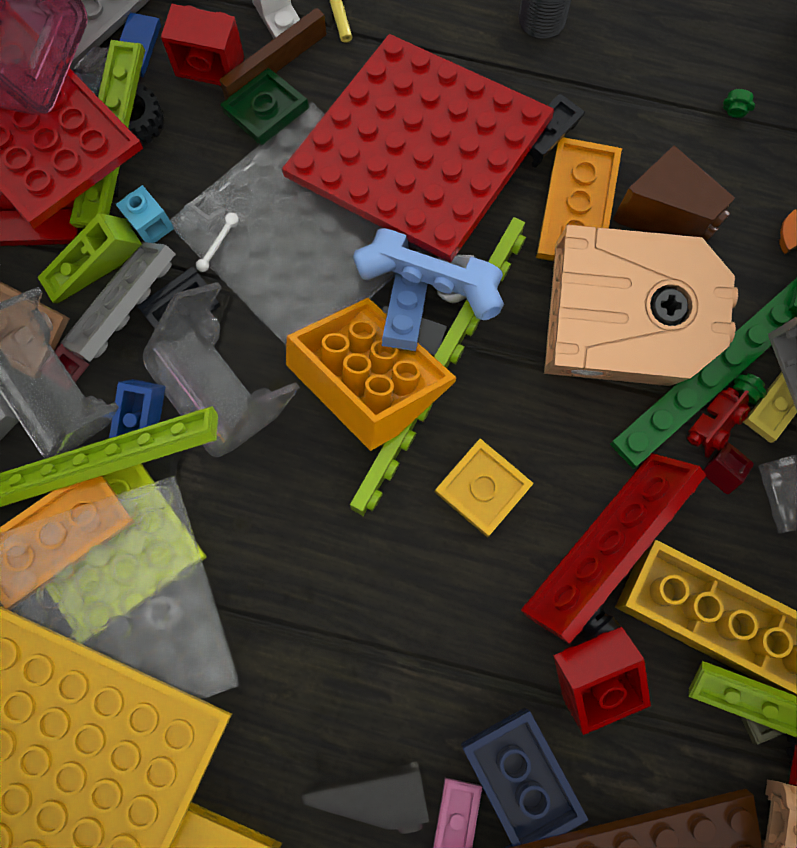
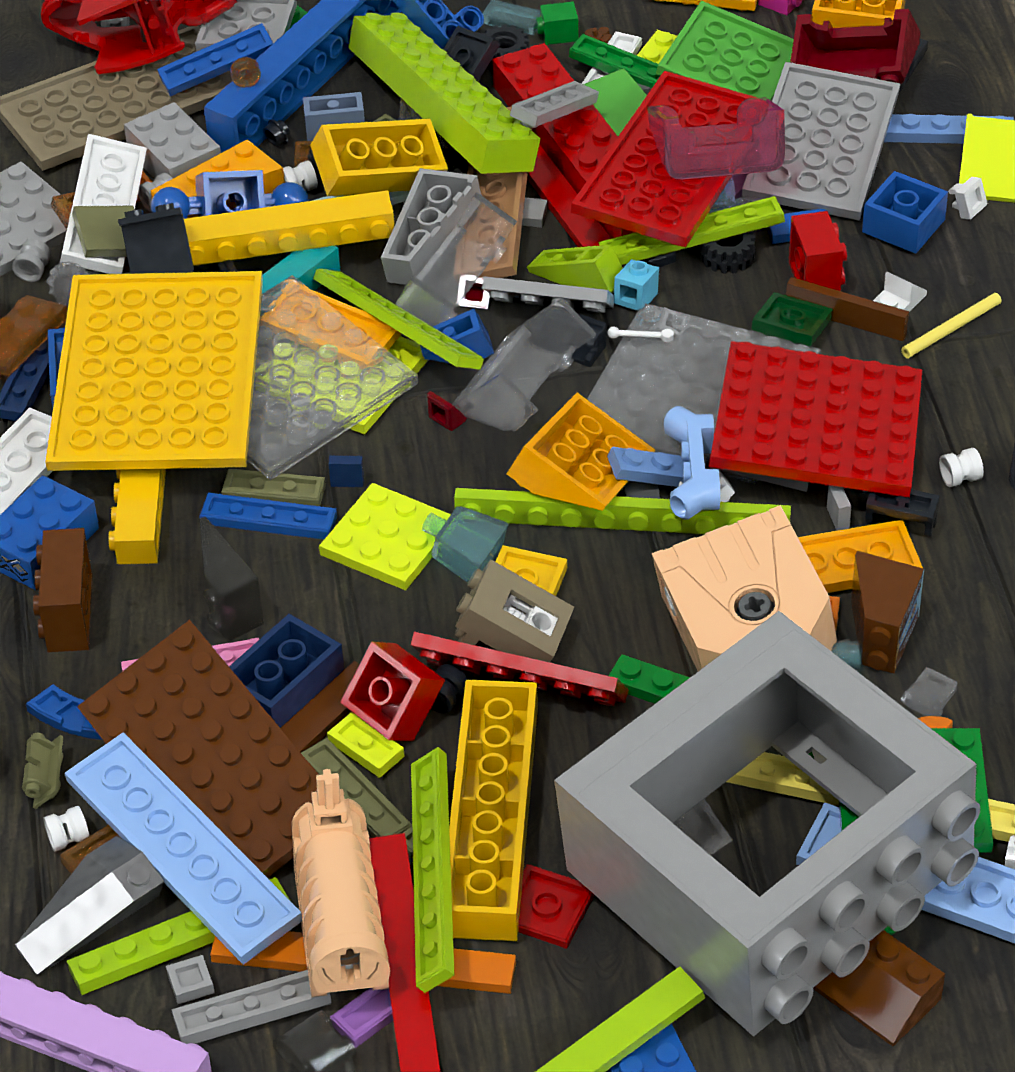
camera: 70 degrees right, 30 degrees down
none -> blue tile [200,493,337,540]
none -> olive tile [221,469,326,506]
none -> reddish brown tile [281,661,360,752]
none -> olive tile [301,738,412,838]
none -> neon yellow plate [319,483,458,591]
none -> neon yellow plate [327,712,404,778]
none -> dark blue tile [328,455,364,487]
none -> clear light blue torso [422,506,509,583]
none -> dark red slope [427,391,467,431]
none -> dark tan brick [455,559,574,662]
none -> light grey tile [827,485,851,531]
none -> clear tile [901,667,958,716]
none -> white wheel [939,448,984,487]

